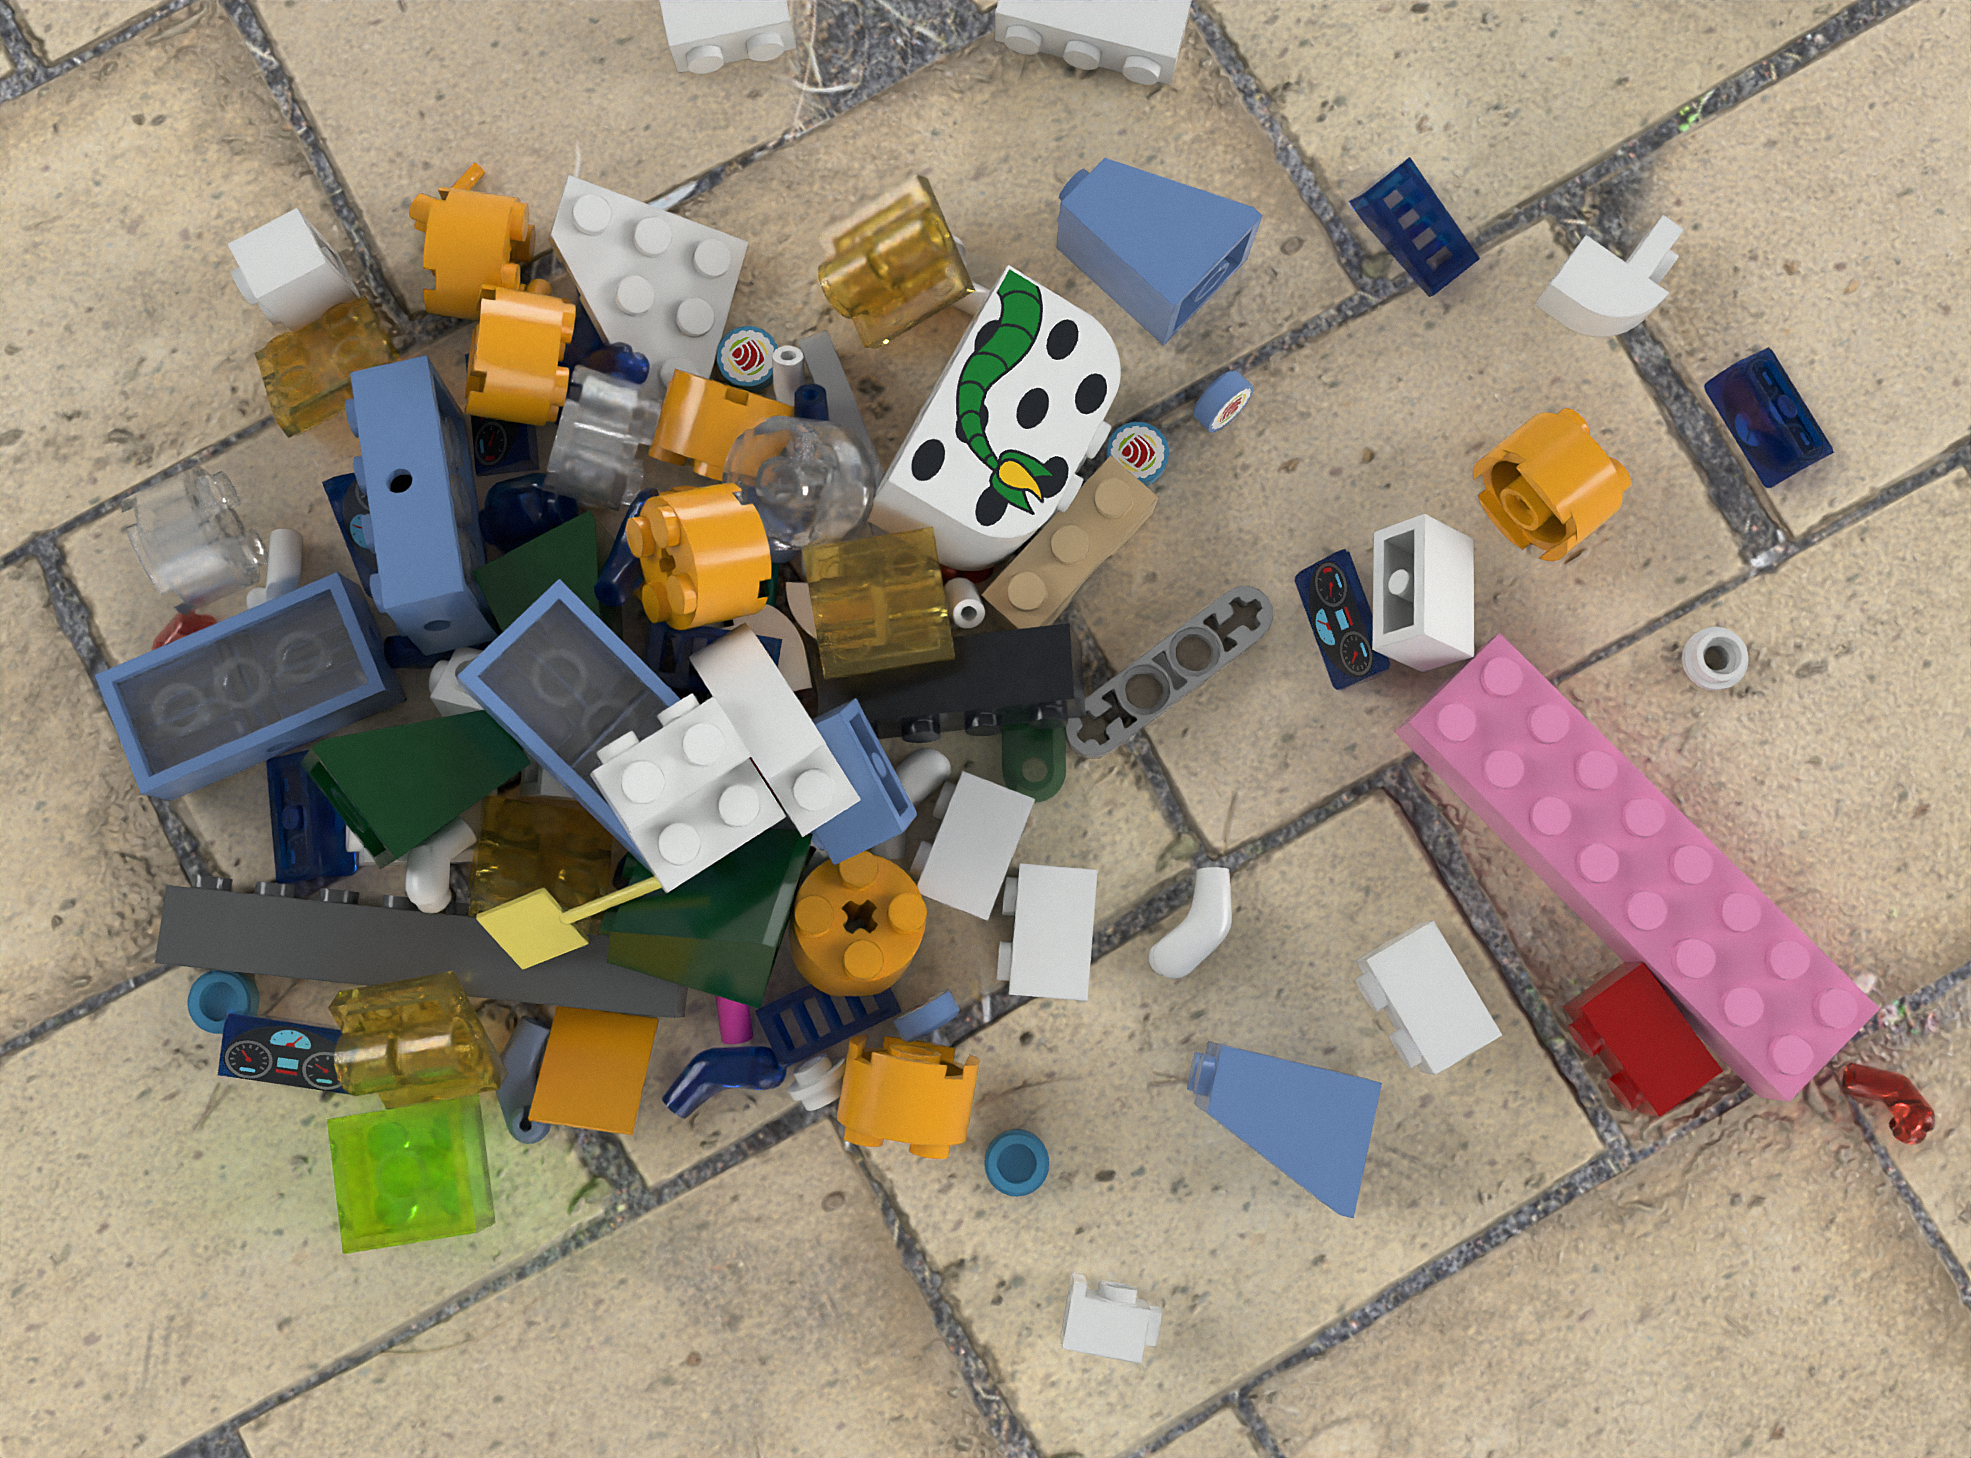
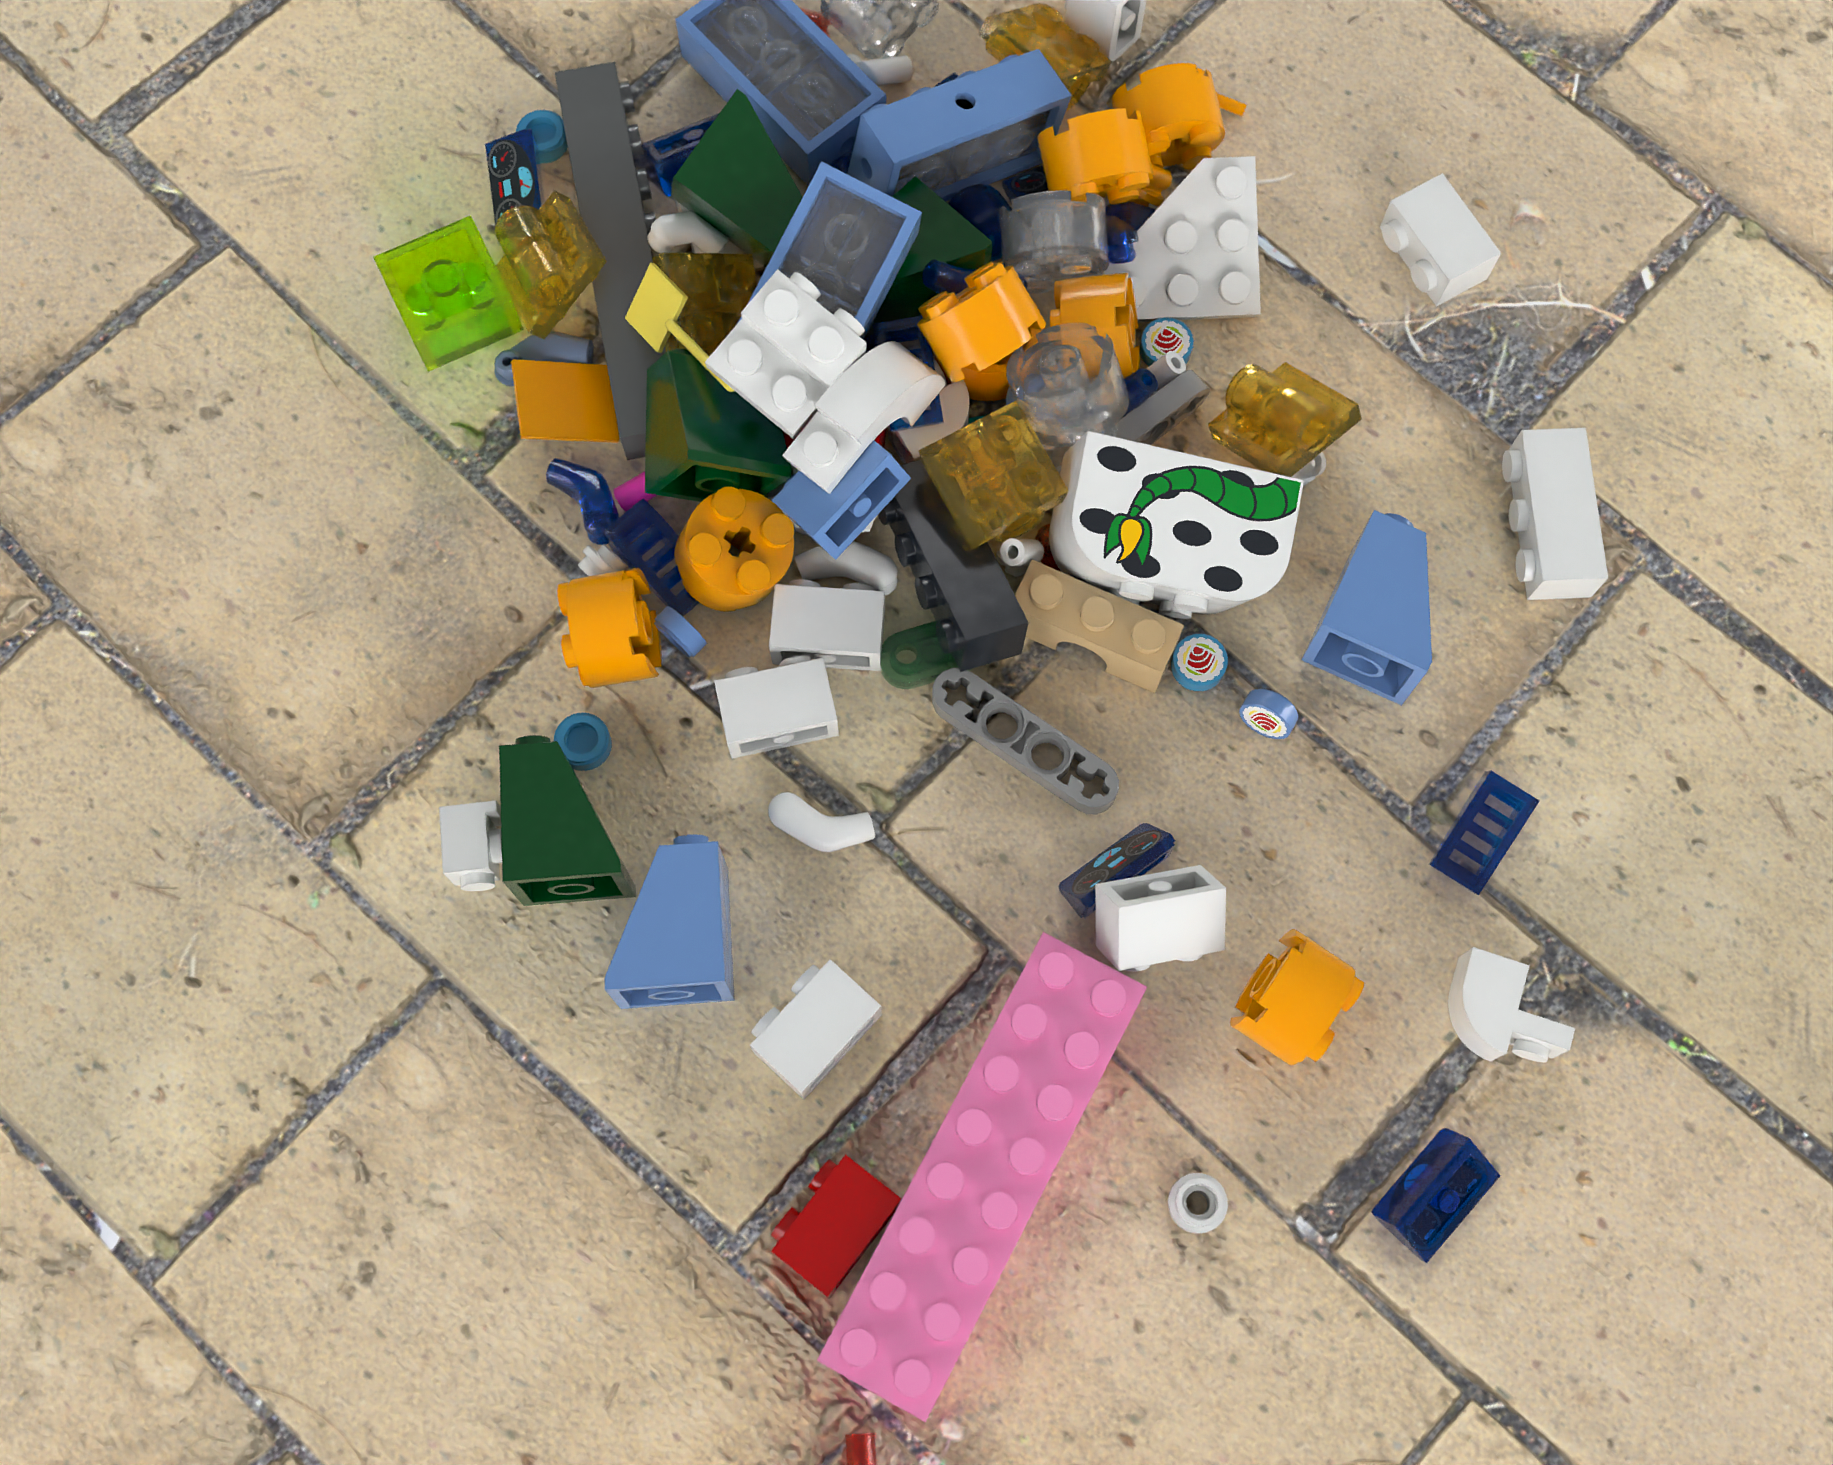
camera: 70 degrees right, 10 degrees down
none -> dark green slope [499,735,636,906]

